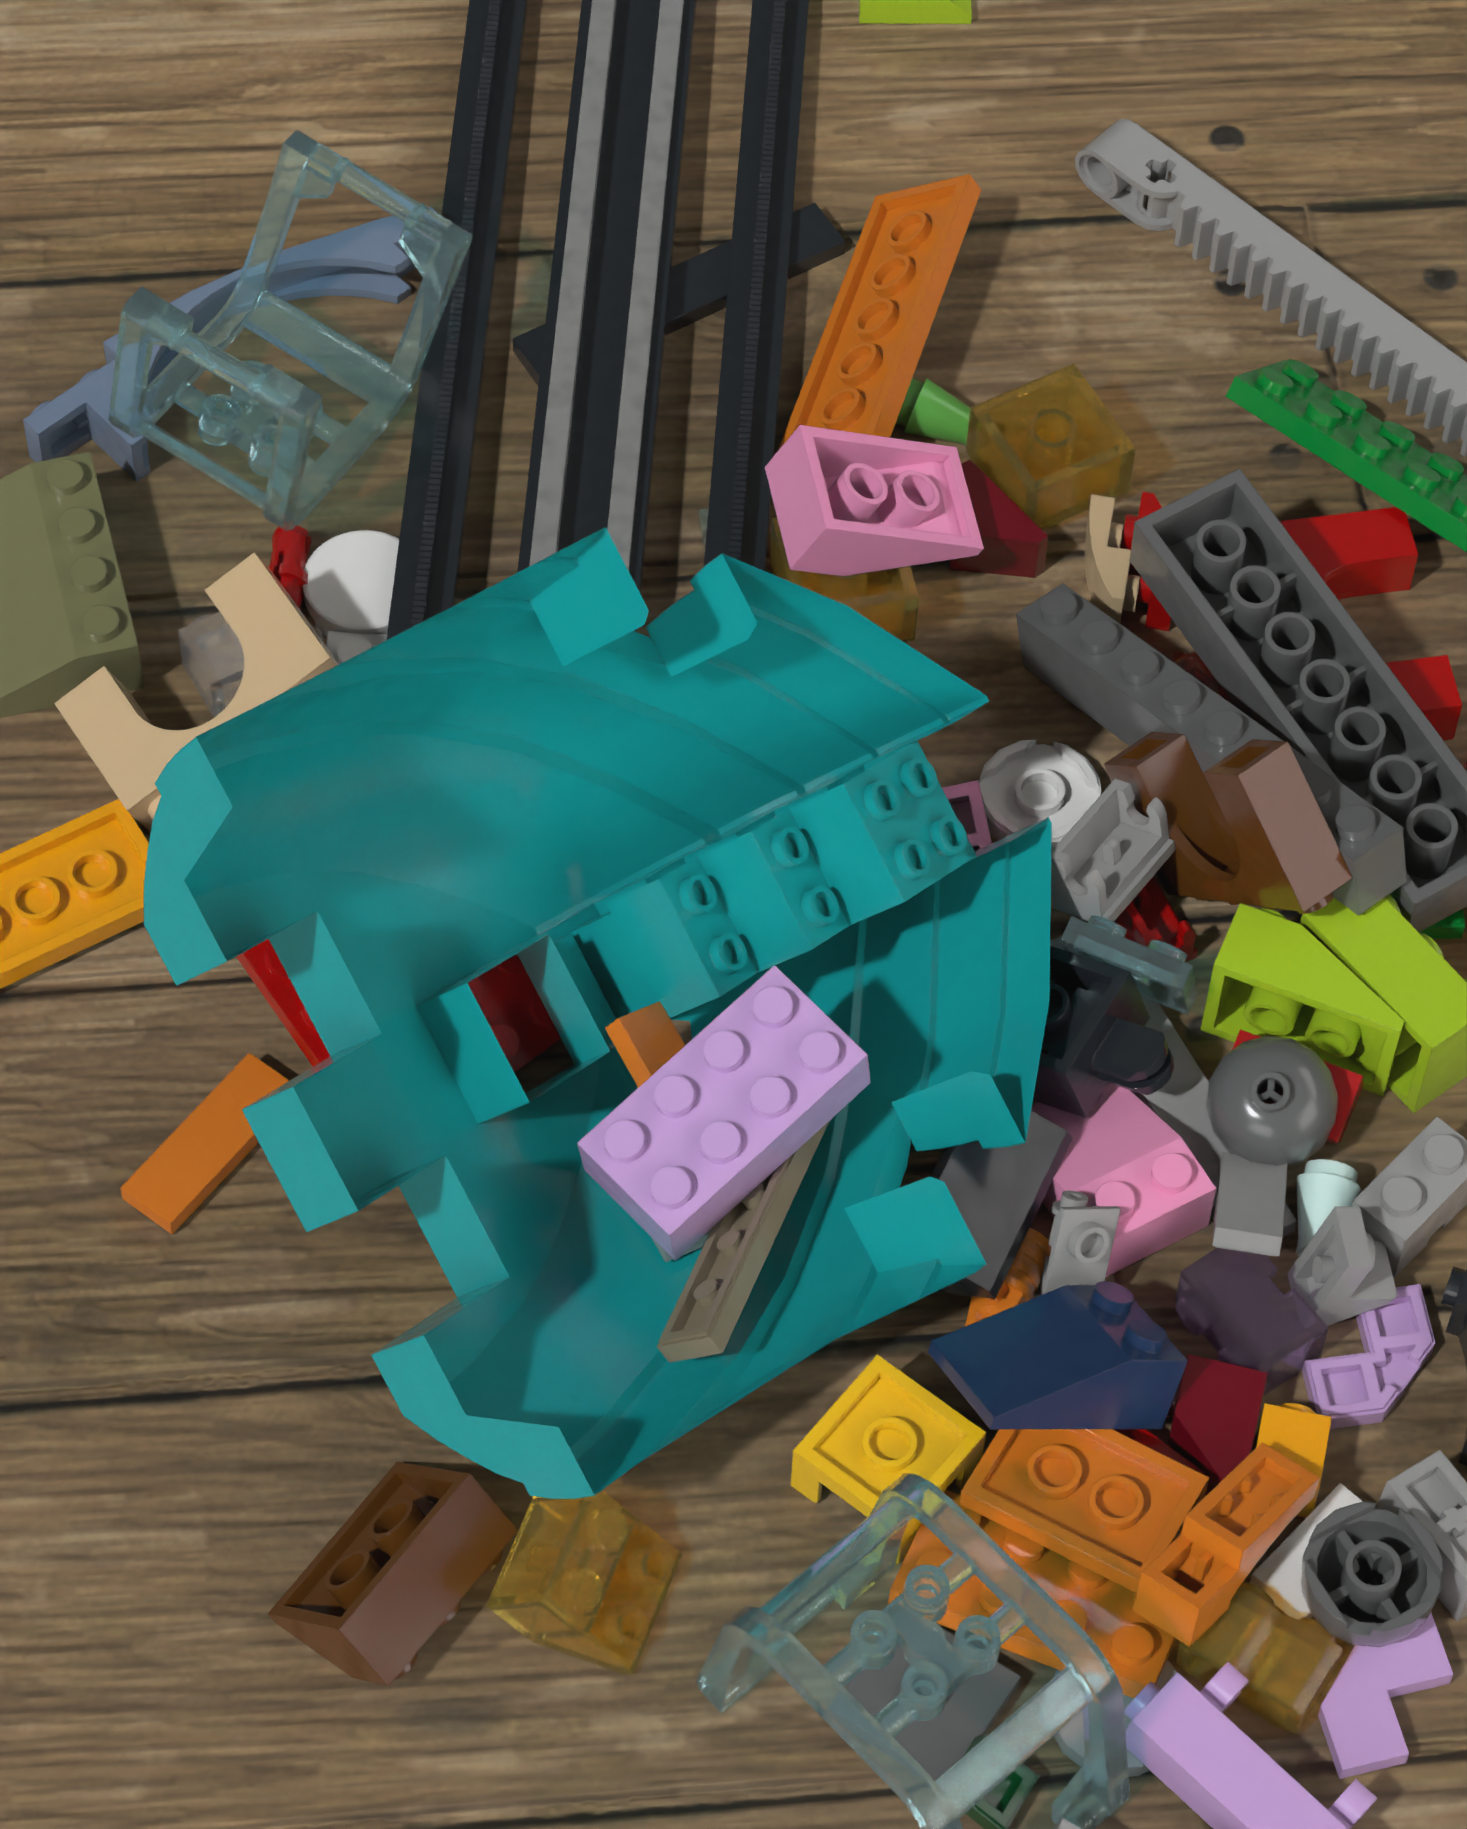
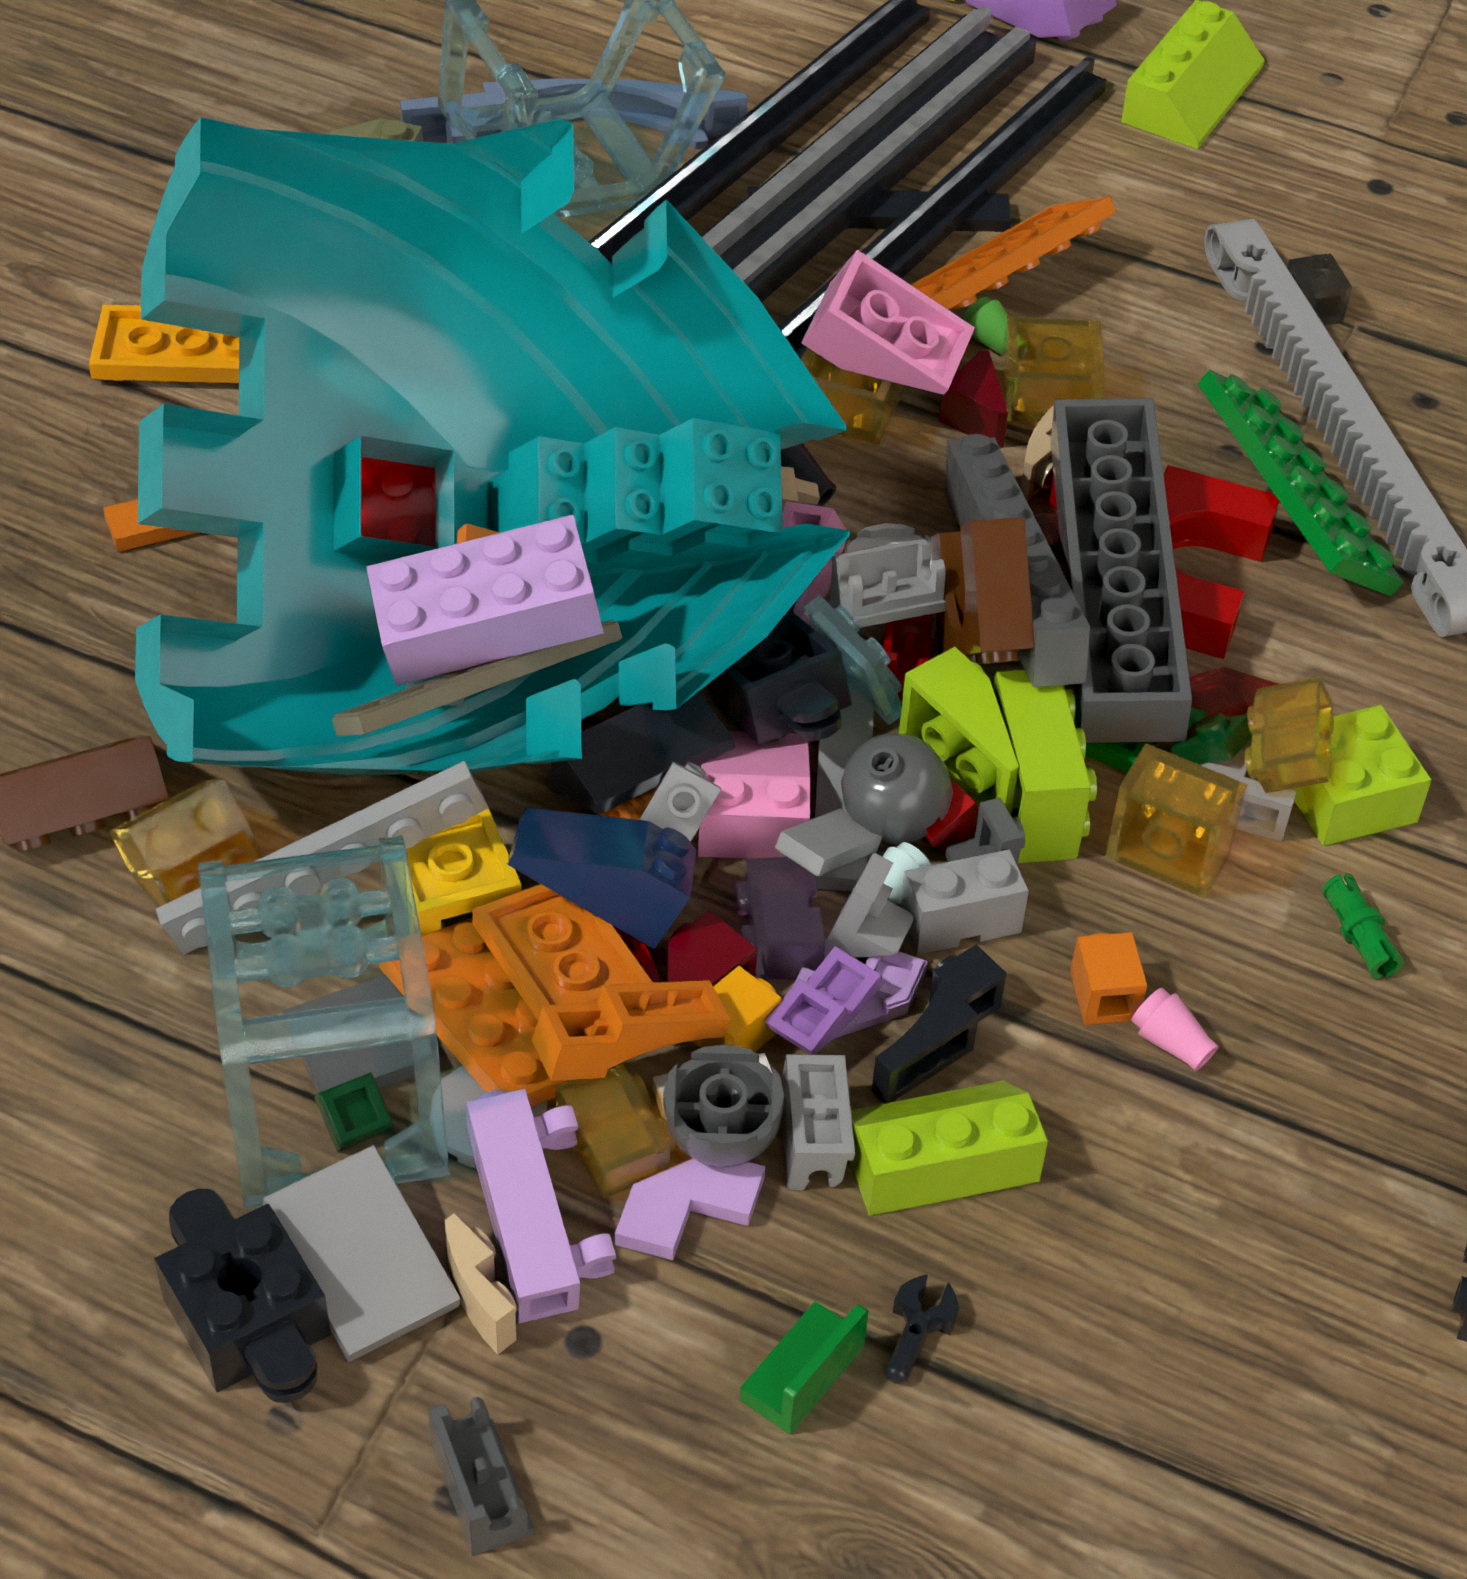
camera: 30 degrees right, 10 degrees down
none -> light grey plate [156,761,489,955]
none -> medium lavender slope [765,946,883,1055]
none -> dark grey bracket [945,798,1025,866]
none -> clear smoke brick [1287,253,1352,325]

